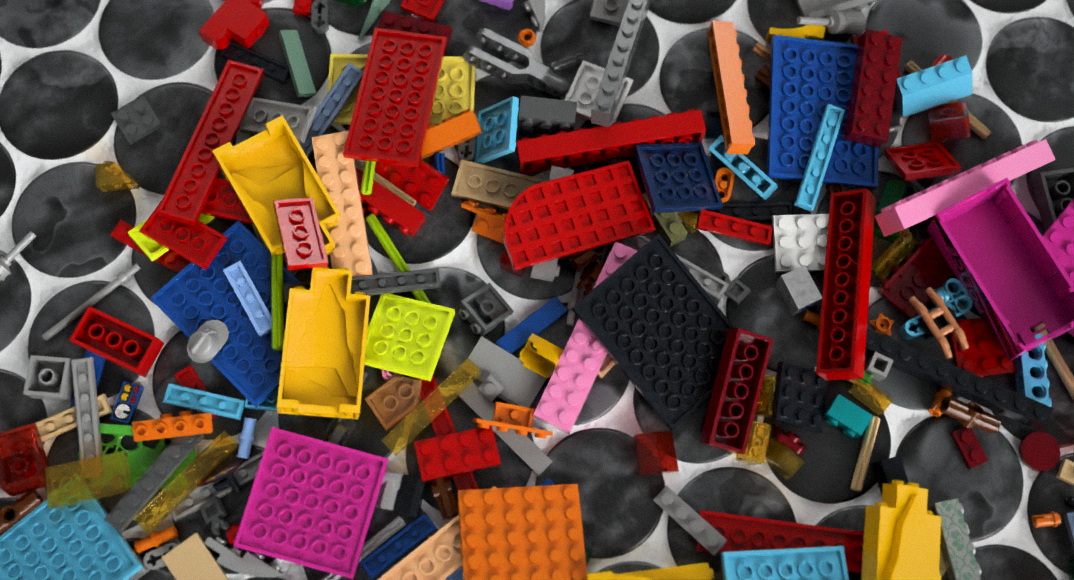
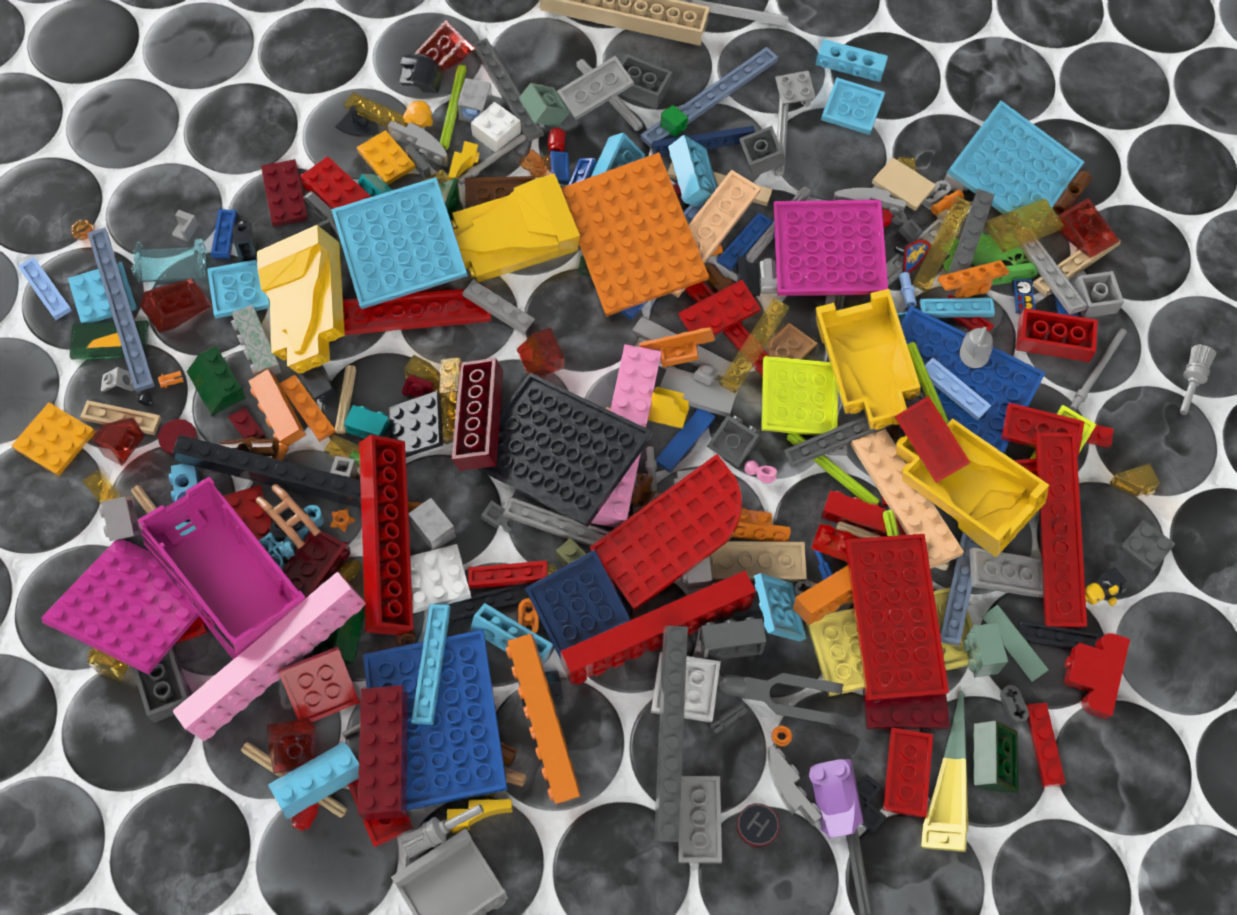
camera: 165 degrees right, 10 degrees down
none -> dark green slope [186,346,246,416]
none -> brick [249,369,306,446]
none -> orange plate [280,375,336,442]
none -> bright pink plate [744,460,777,484]
none -> sand green brick [963,622,1008,678]
none -> piece [1085,567,1127,607]

